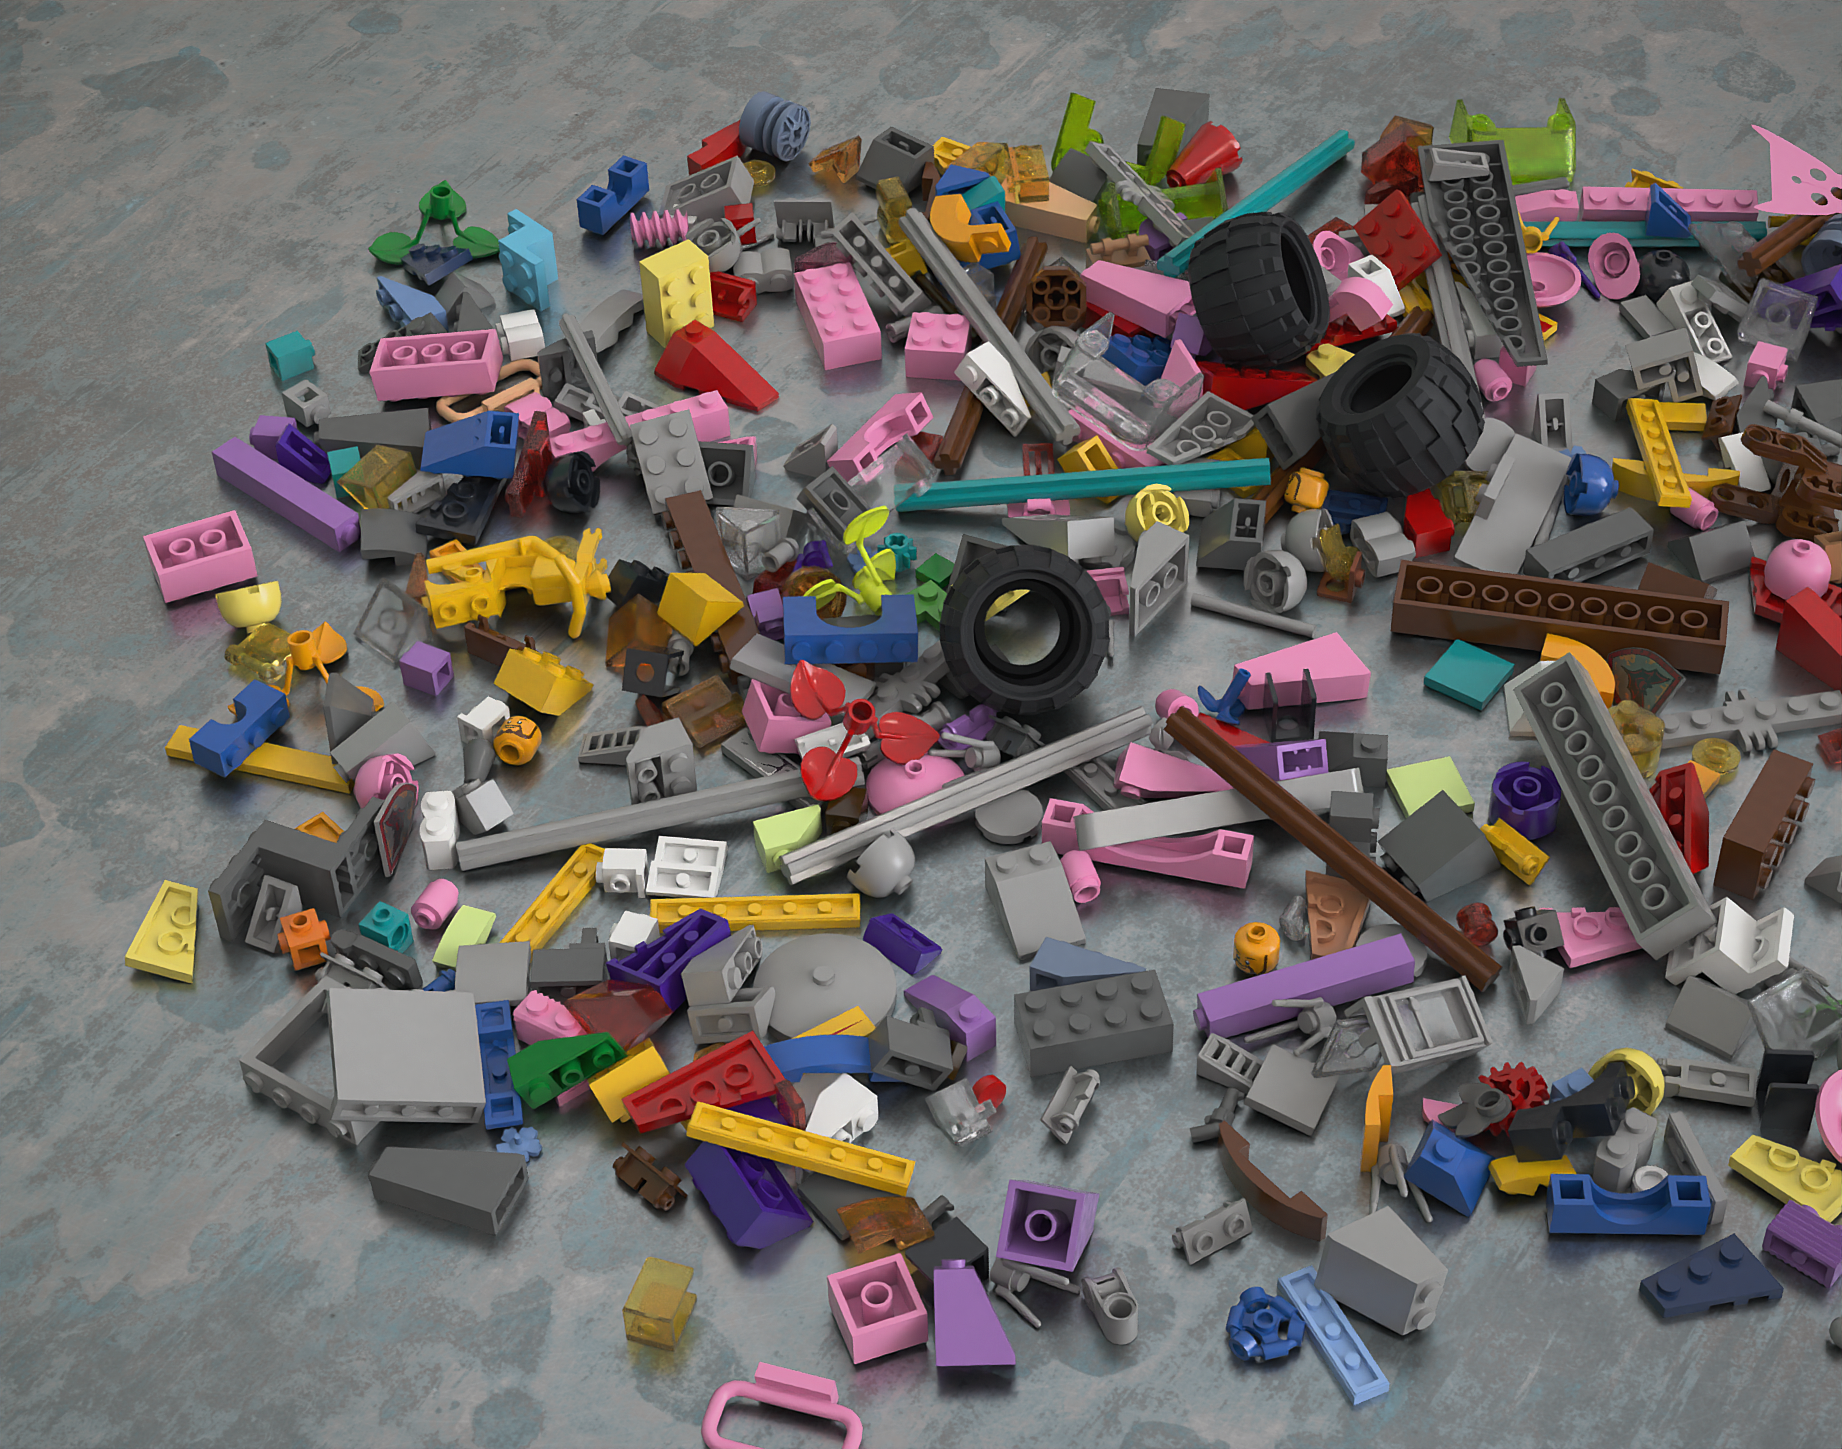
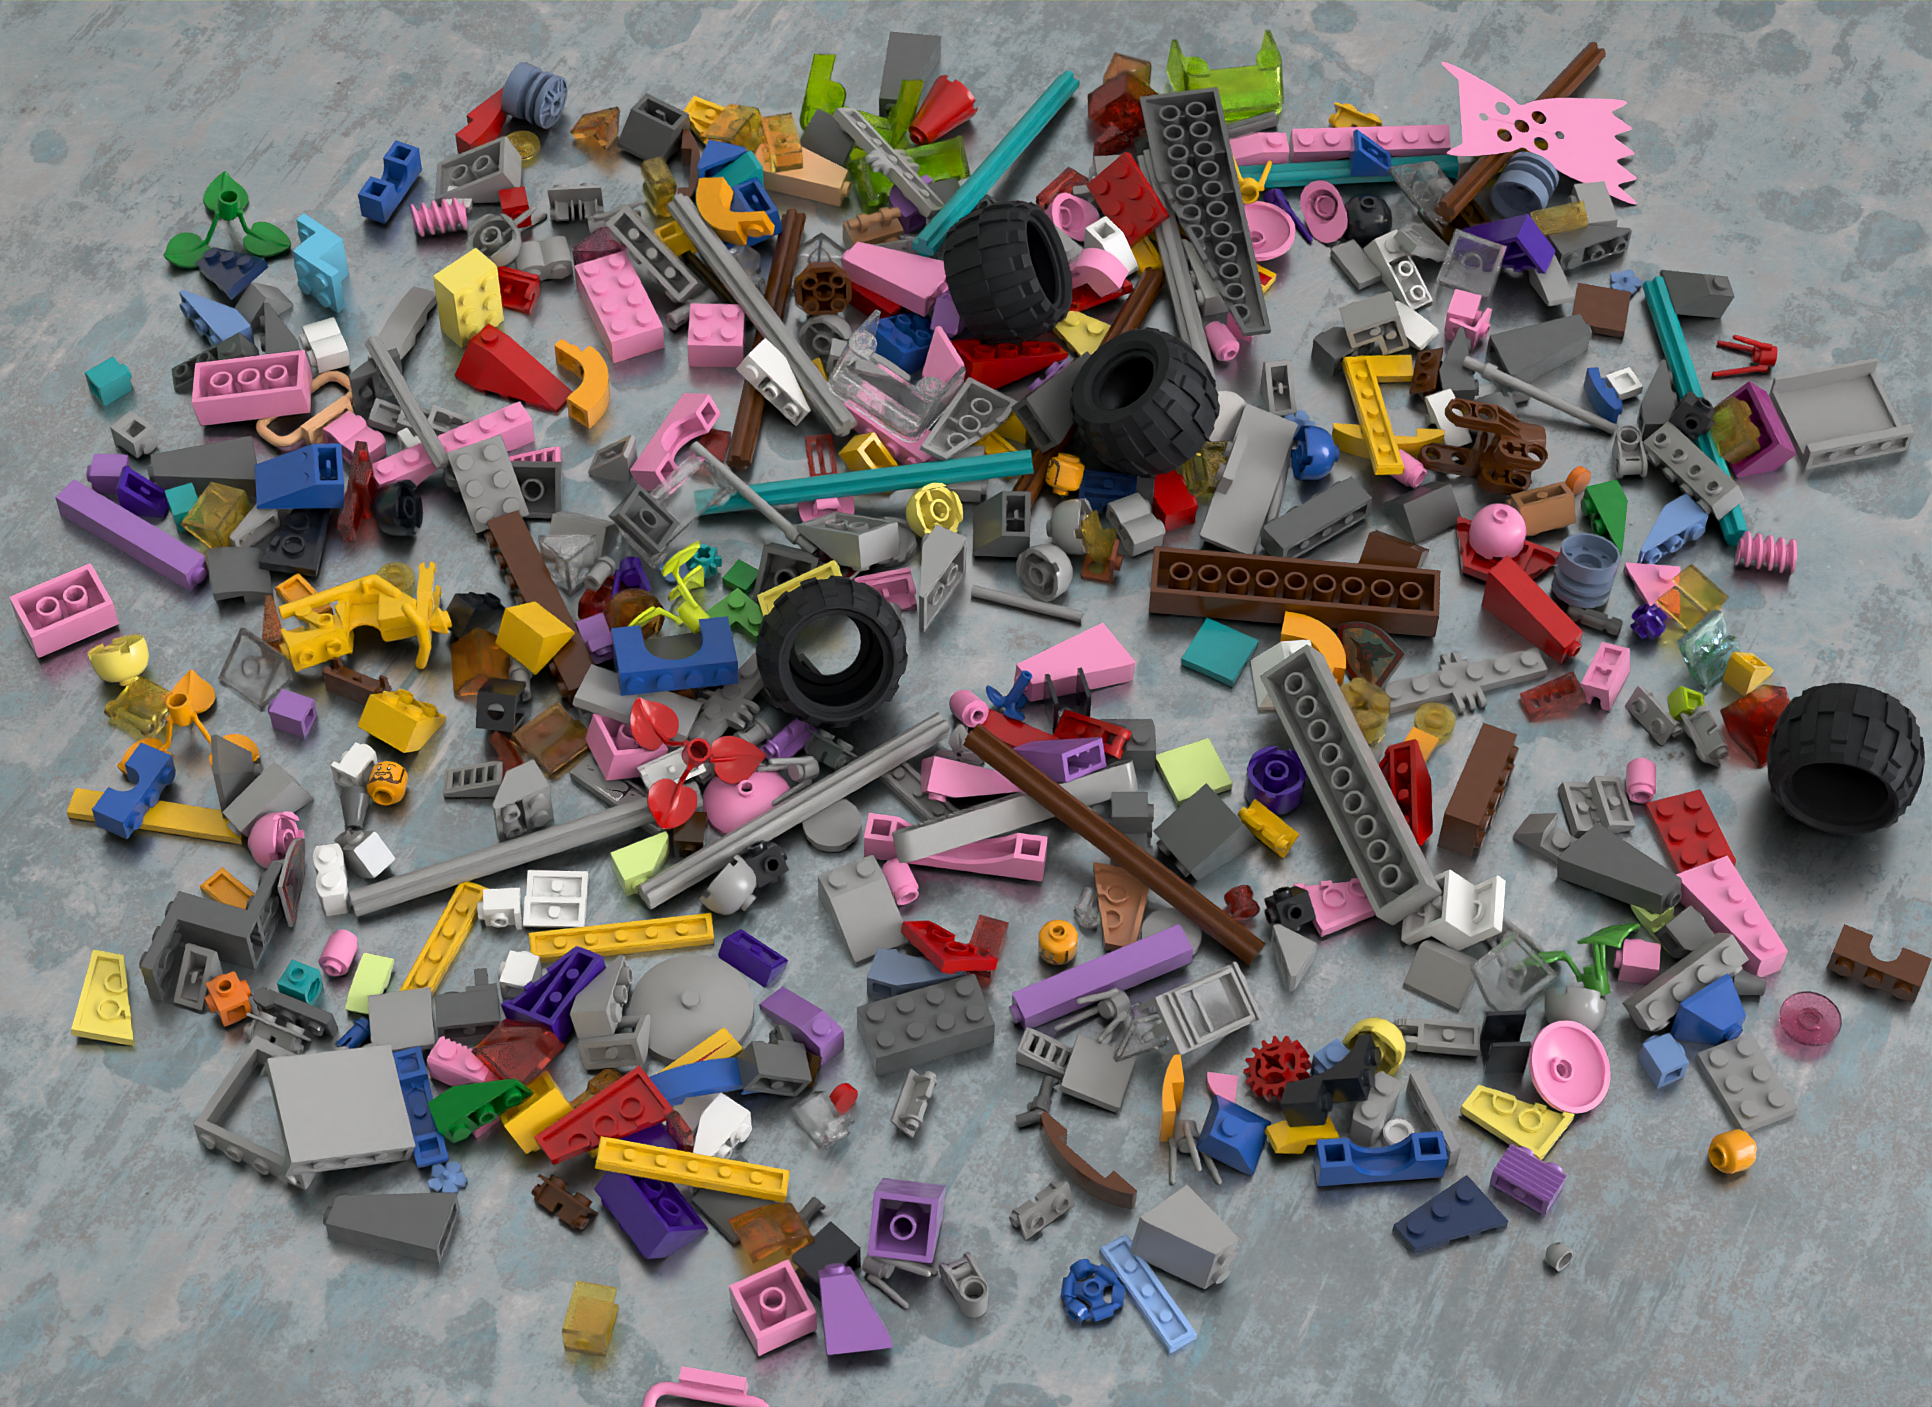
camera: 10 degrees left, 10 degrees up
light grey slope [1424,148,1490,181] -> none
dark grey plate [1438,1083,1512,1137] -> none
none -> light orange arch [554,339,610,429]
none -> light grey bar [690,441,819,556]
none -> black brick [741,840,789,888]
none -> red wing [901,920,998,974]
none -> clear red plate [966,915,1009,979]
none -> red plate [1053,709,1132,760]
none -> bright pink bracket [1445,308,1492,350]

